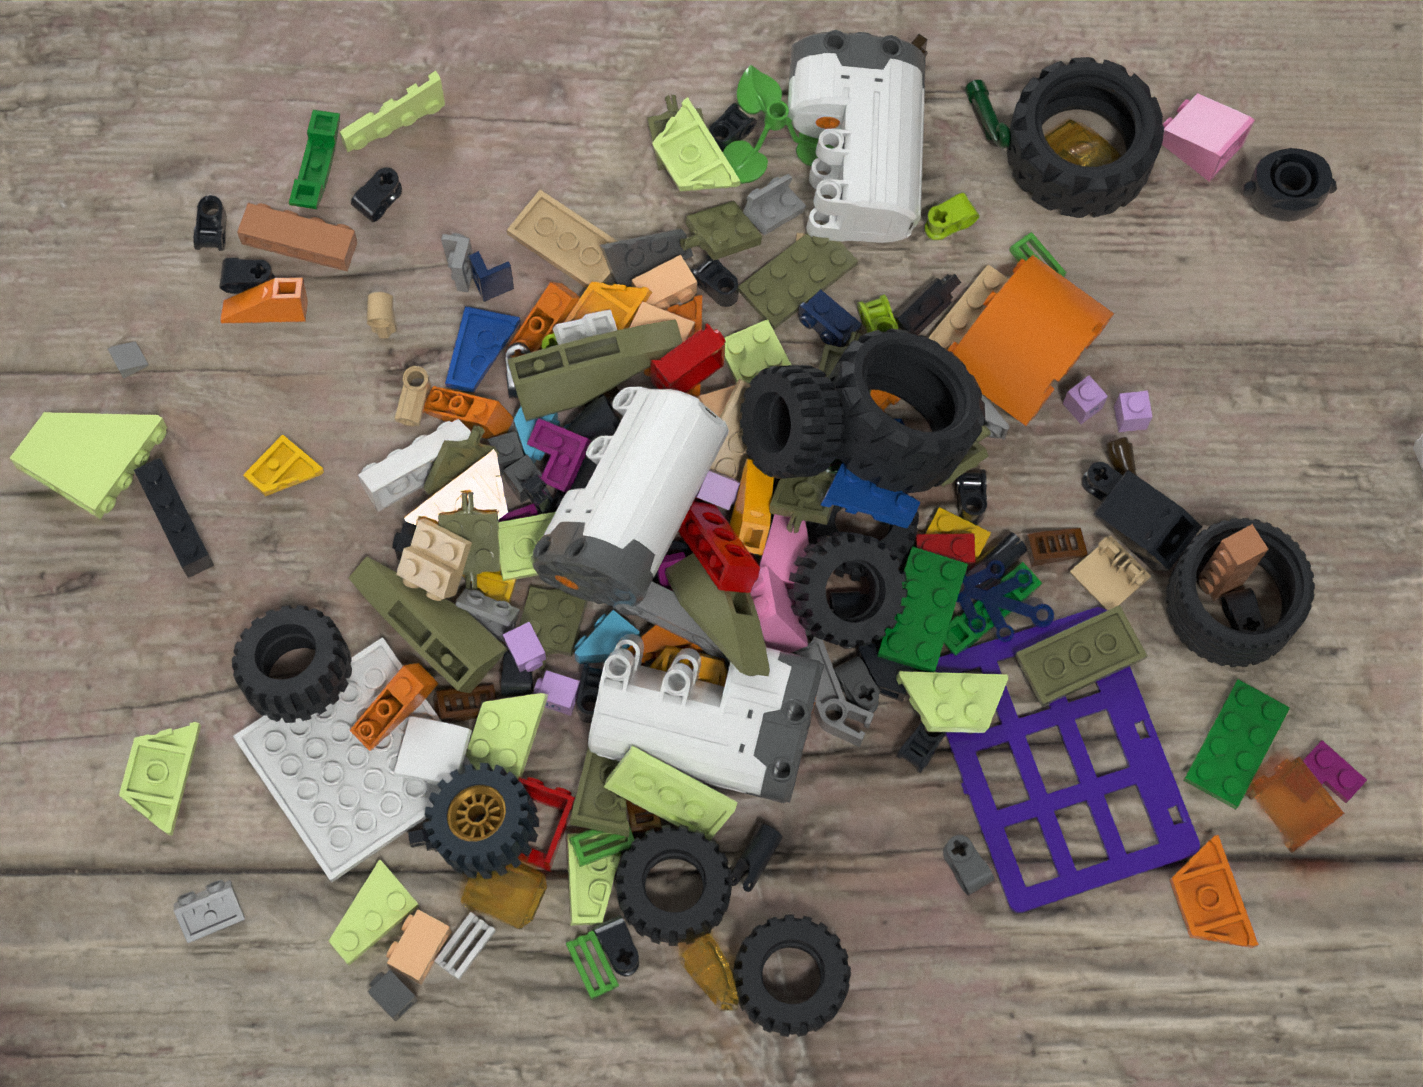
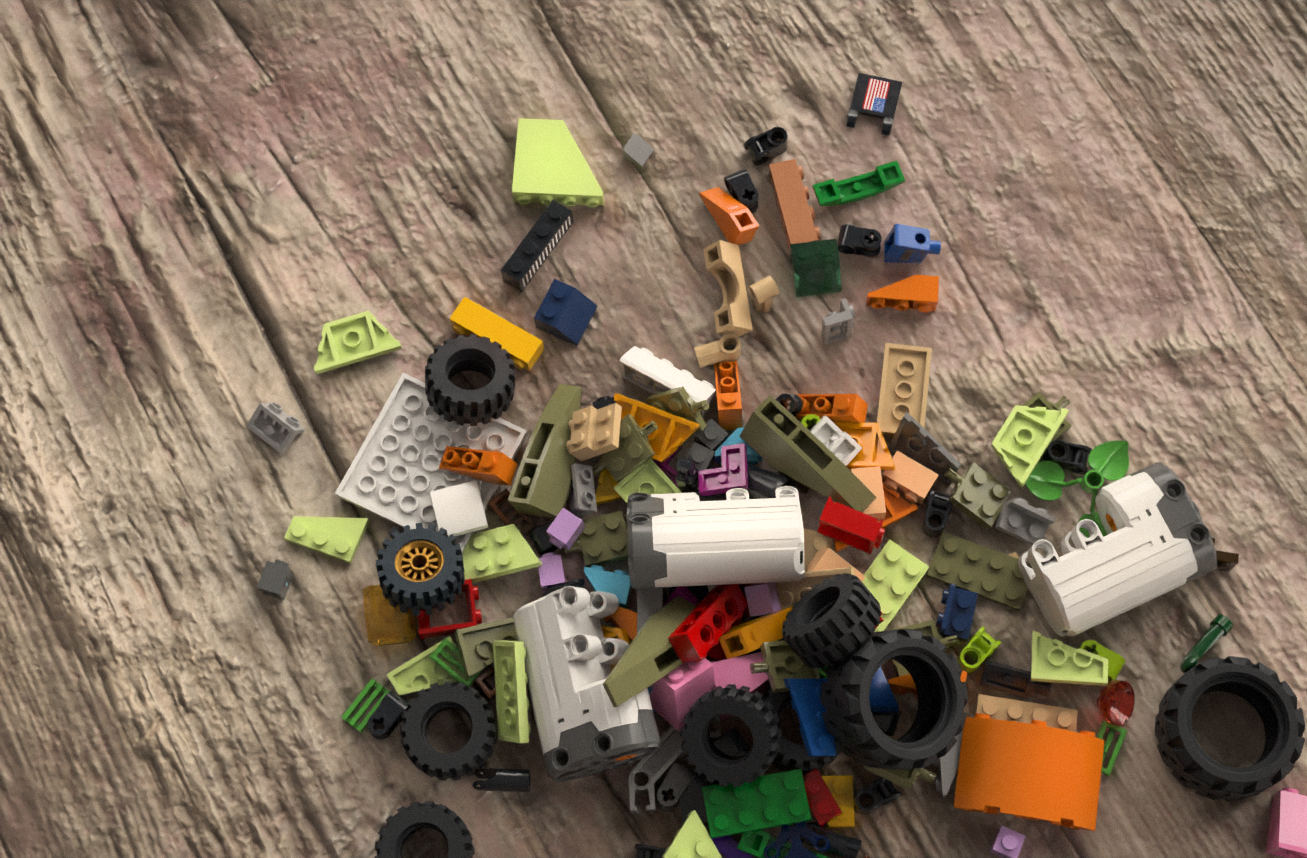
camera: 70 degrees right, 0 degrees up
yellow wing [243,434,324,497] -> none
yellowish green wing [340,71,445,152] -> none
light nougat brick [386,909,452,985] -> none
white tile [434,912,495,980] -> none
blue wing [445,306,521,393] -> none
dark blue panel [468,251,514,302] -> none
clear yellow slope [680,933,738,1011] -> none
clear yellow slope [1045,119,1122,167] -> none
none -> yellow brick [449,296,544,371]
none -> dark blue slope [534,279,598,346]
none -> tan arch [703,240,753,337]
none -> clear green slope [789,239,842,297]
none -> black flag [846,73,902,136]
none -> orange slope [866,275,939,313]
none -> blue torso [884,224,941,263]
none -> yellowish green wing [1031,631,1108,686]
none -> clear red piece [1097,680,1135,726]

